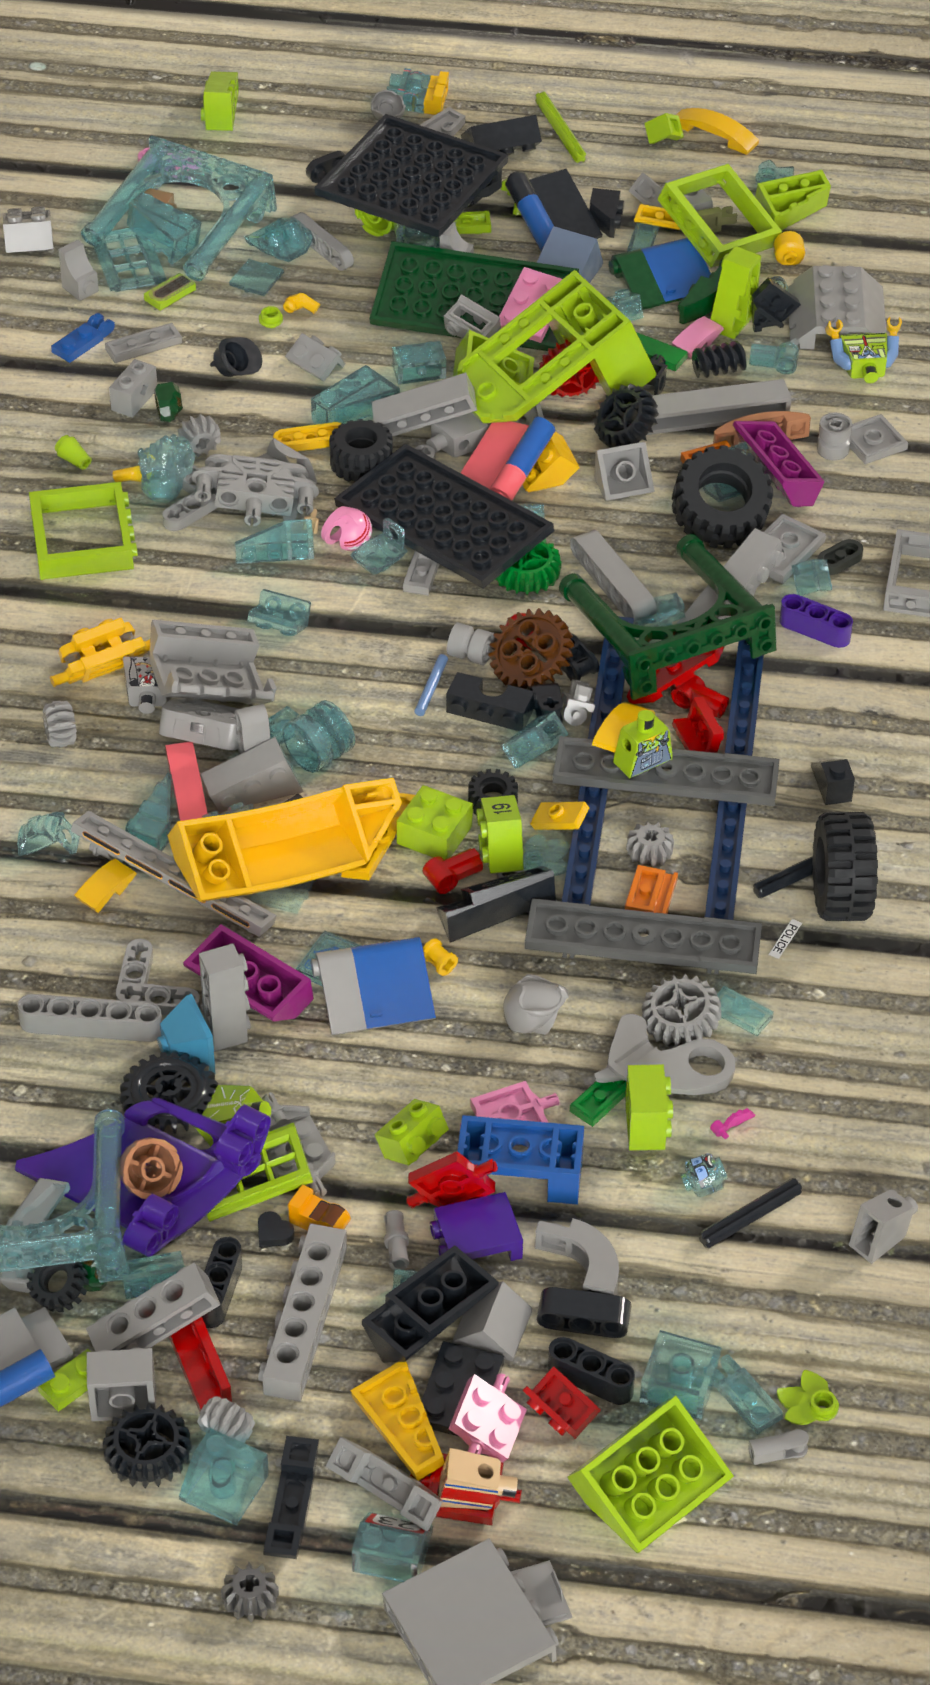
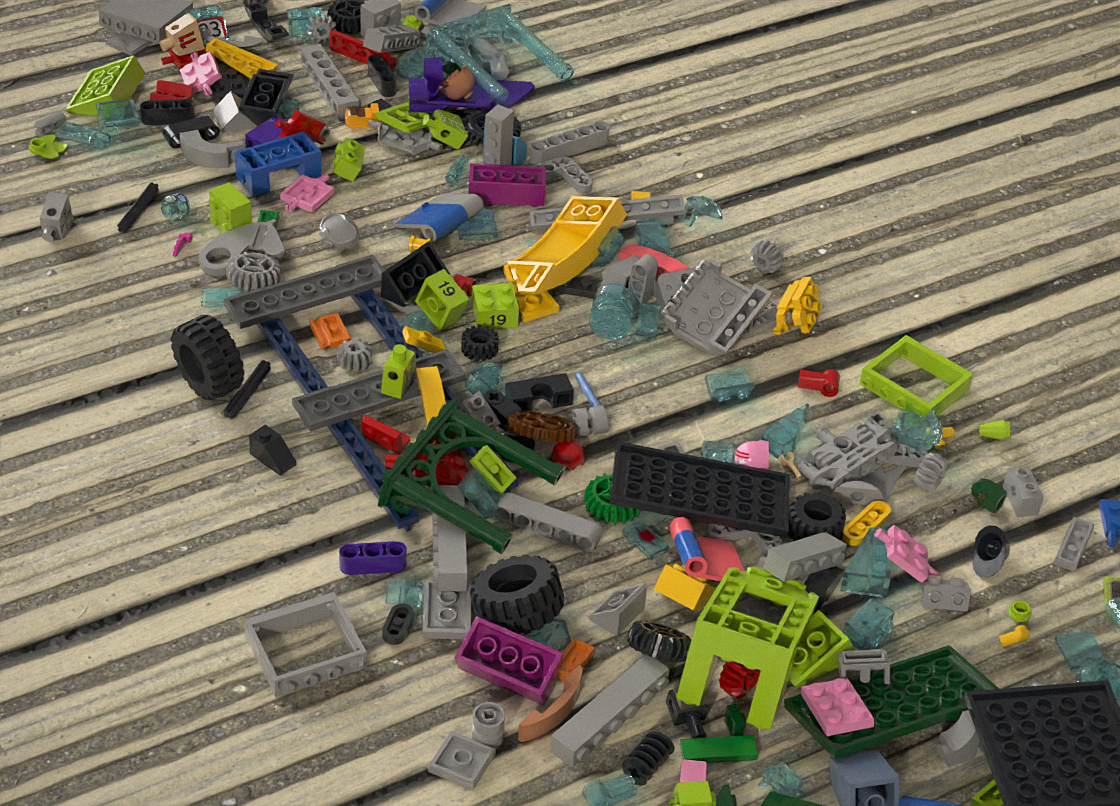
camera: 140 degrees right, 5 degrees down
none -> clear light blue axle [445,155,468,184]
none -> lime slope [469,445,517,493]
none -> red piece [798,370,840,397]
none -> bright pink plate [875,525,939,583]

